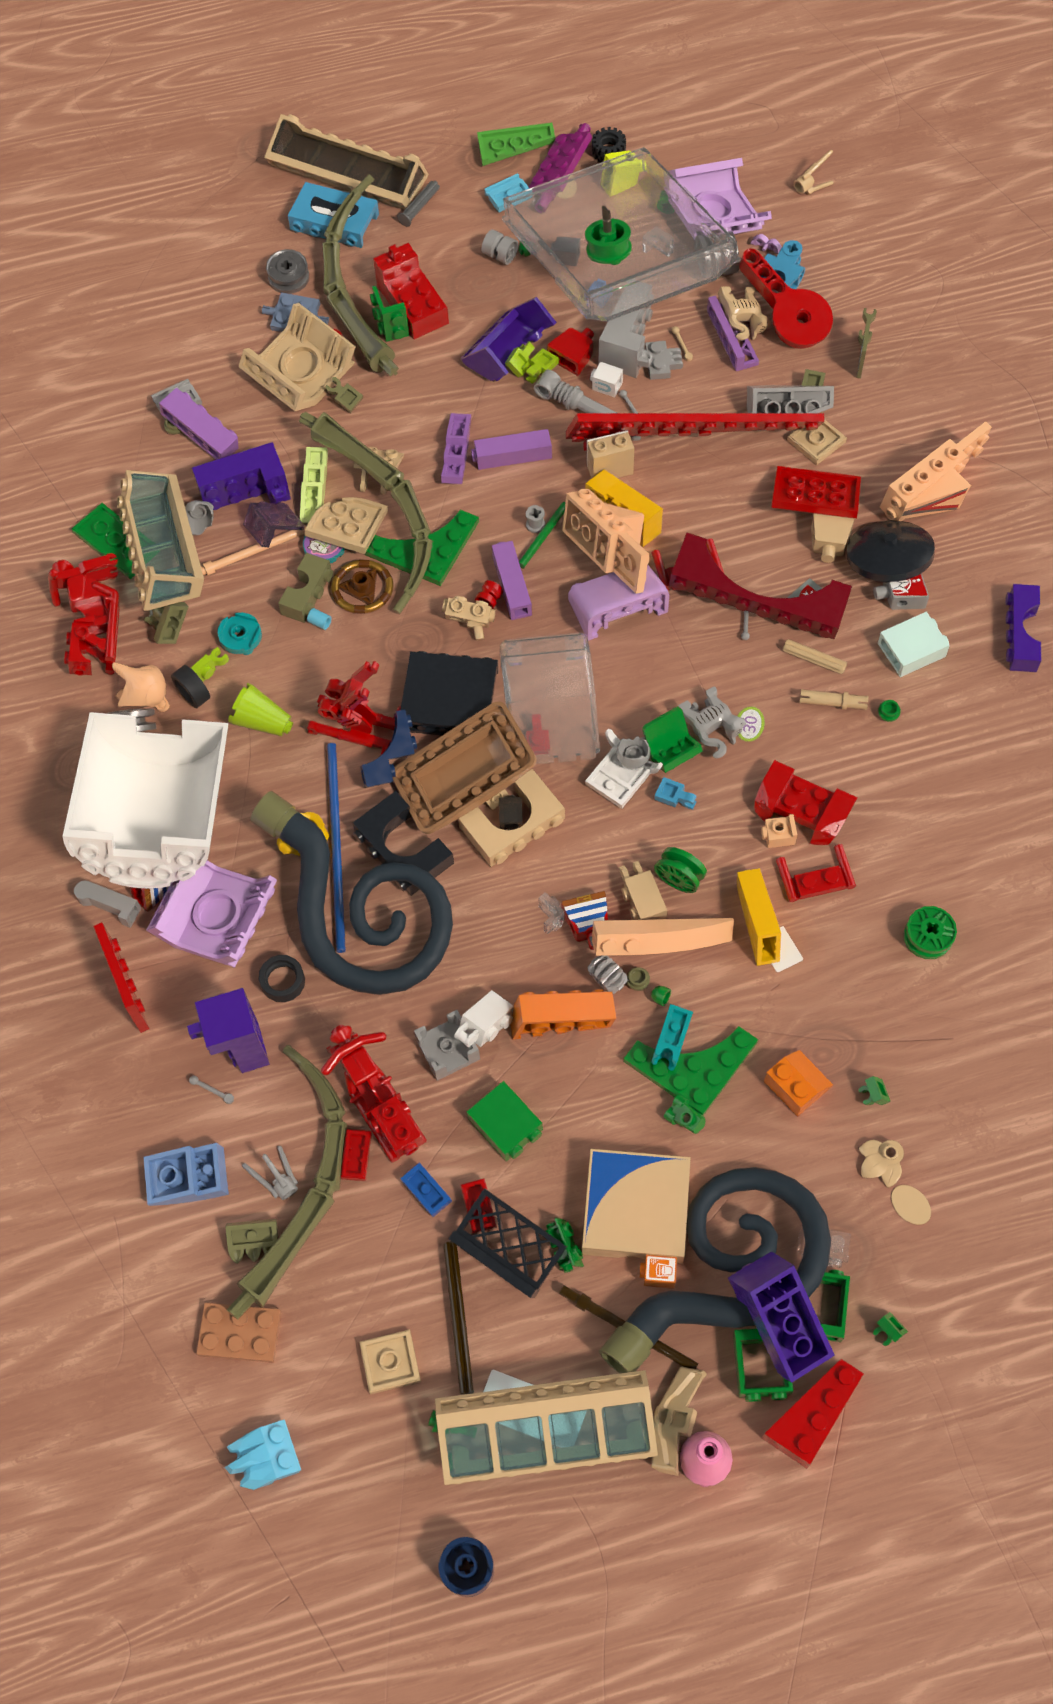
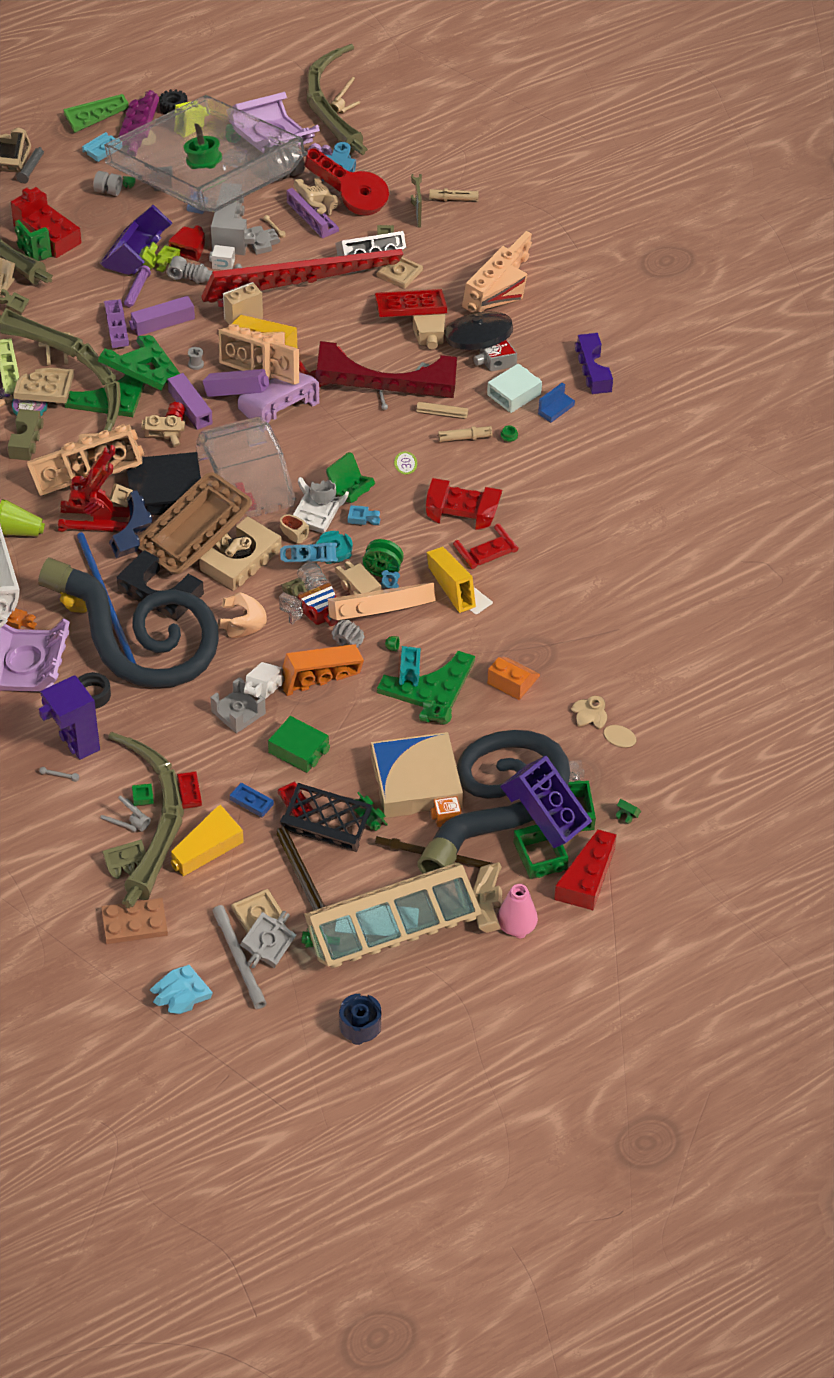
camera: 20 degrees left, 15 degrees down
medium blue slope [143,1143,229,1206] -> none
medium azure hinge [307,608,332,630] -> none
red piece [321,1025,427,1163] -> none
reddish brown piece [331,560,393,614] -> none
green bar [519,502,566,569] -> none
olive plate [627,967,650,991] -> none
light grey animal [678,686,746,759] -> none
light nougat brick [761,814,797,848] -> none
green tile [858,1076,891,1105] -> none
green wheel [903,906,957,959] -> none
none -> orange plate [5,608,37,630]
none -> light nougat wedge [27,424,144,496]
none -> green plate [98,335,180,390]
none -> tan panel [108,484,133,507]
none -> medium lavender axle [124,265,151,308]
none -> green plate [132,783,154,806]
none -> yellow slope [171,804,244,876]
none -> medium lavender brick [203,369,269,397]
none -> light grey piece [212,905,267,1009]
none -> light nougat piece [218,593,267,638]
none -> tan arm [225,537,251,557]
none -> light grey plate [240,911,296,968]
none -> tan rock [280,514,309,544]
none -> dark azure piece [280,543,338,562]
none -> olive plate [281,578,307,596]
none -> clear wheel [297,562,330,591]
none -> olive animal [307,44,368,155]
none -> teal plate [316,531,353,564]
none -> dark azure plate [380,570,400,589]
none -> tan pin [429,188,478,201]
none -> blue panel [538,383,575,423]

